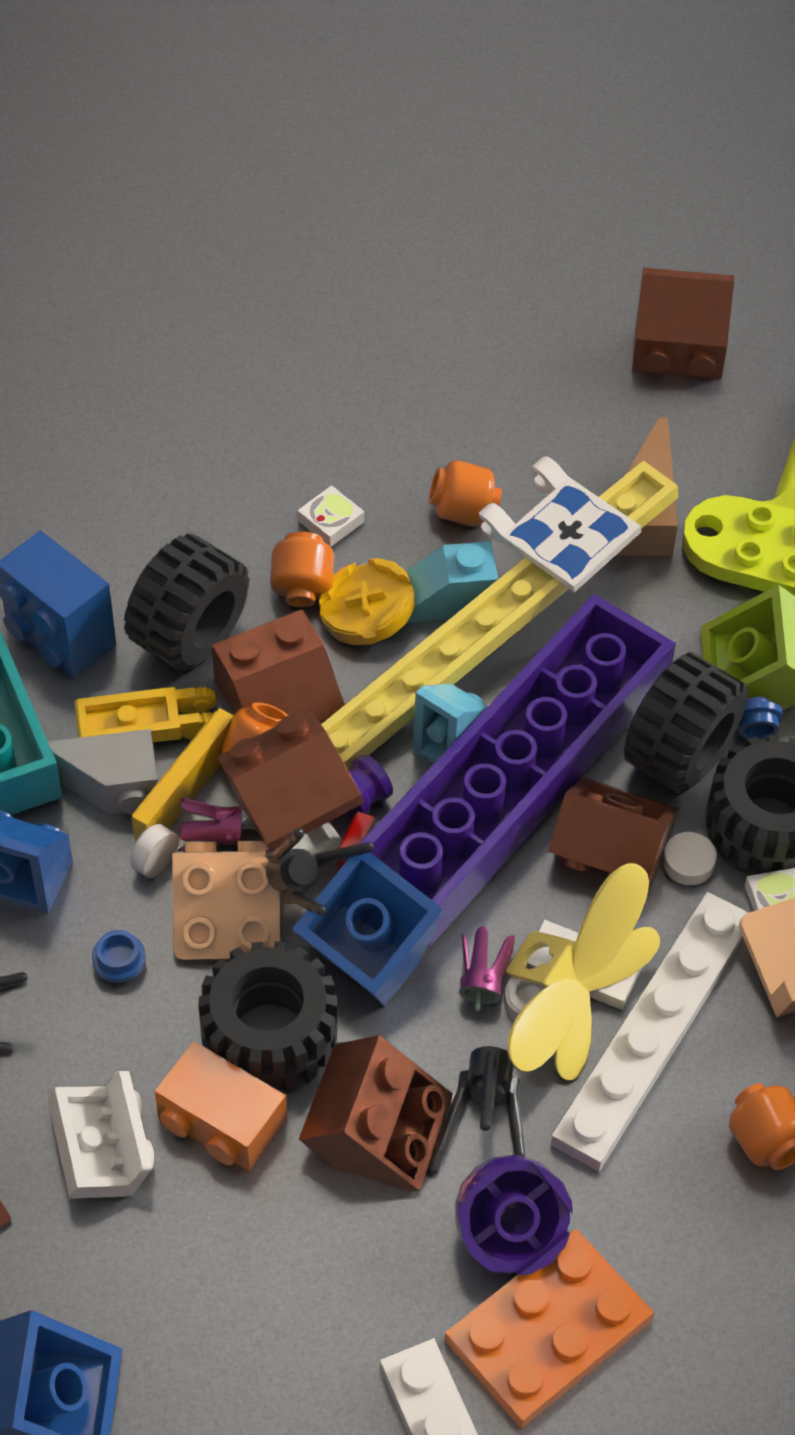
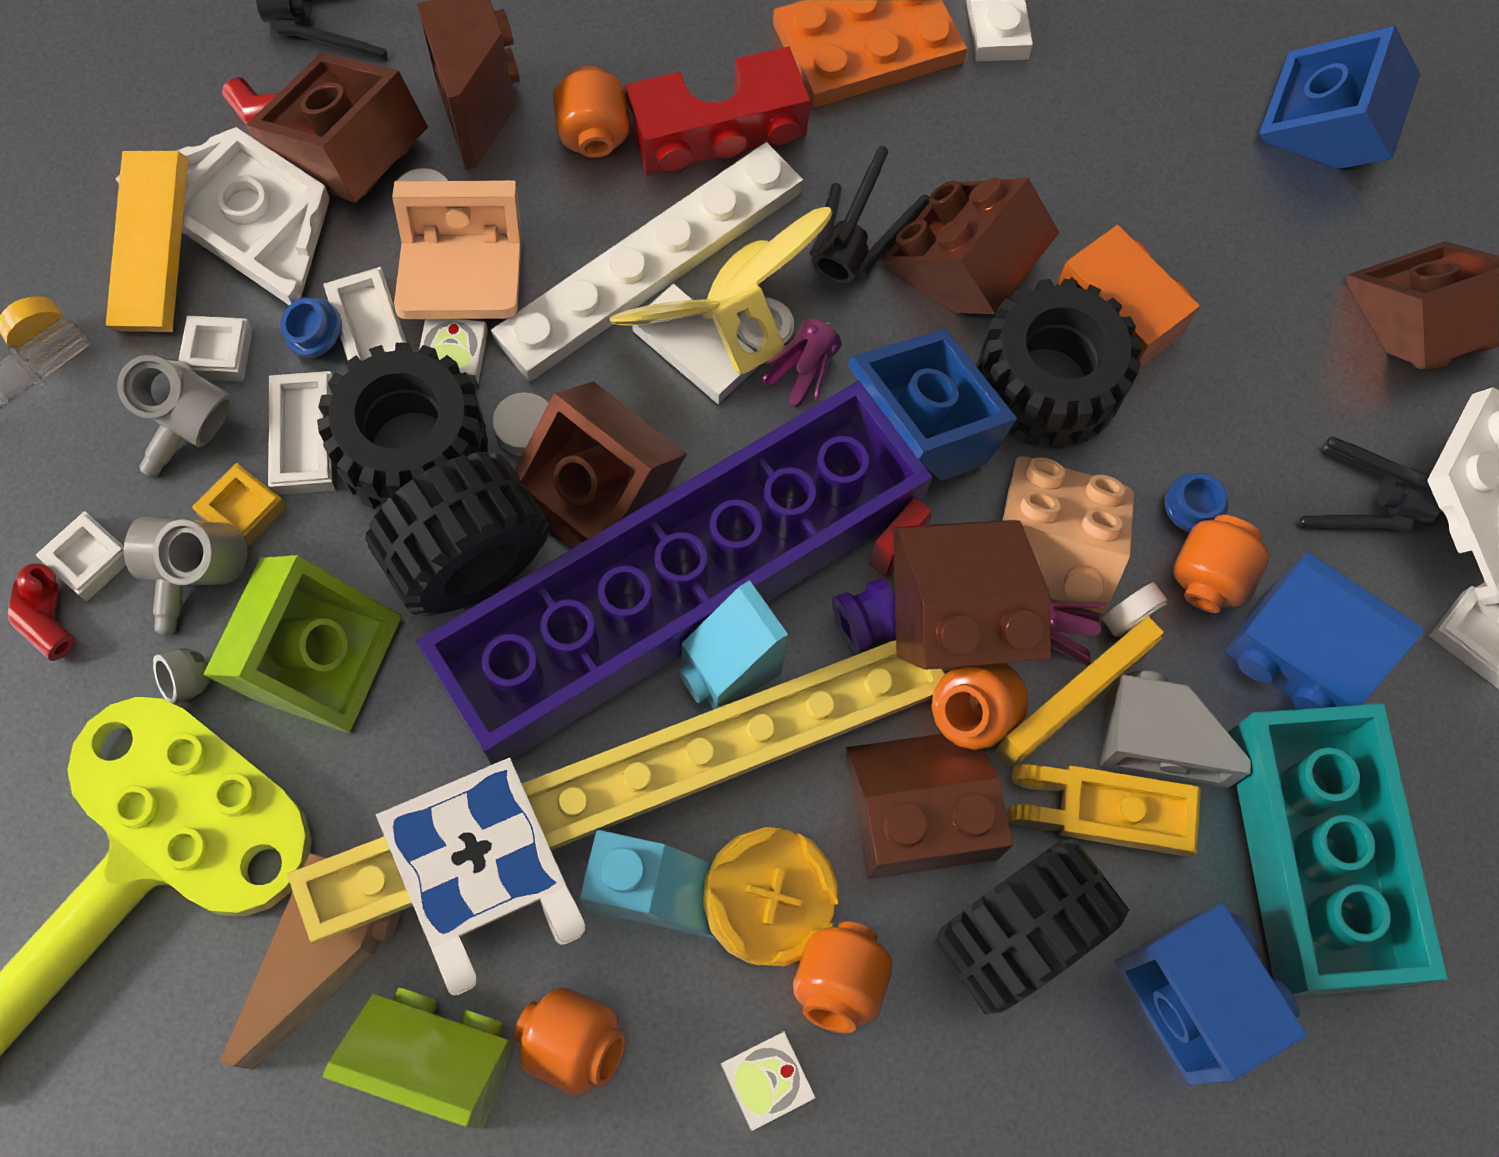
camera: 165 degrees left, 15 degrees up
white bracket [47,1071,154,1199] -> none
black plant [265,828,375,916] -> none
dark purple cylinder [455,1155,573,1275] -> none
blue plate [738,697,783,740] -> none
none -> lime slope [322,987,516,1129]
none -> red arch [625,46,810,175]
none -> orange head [1173,515,1269,613]

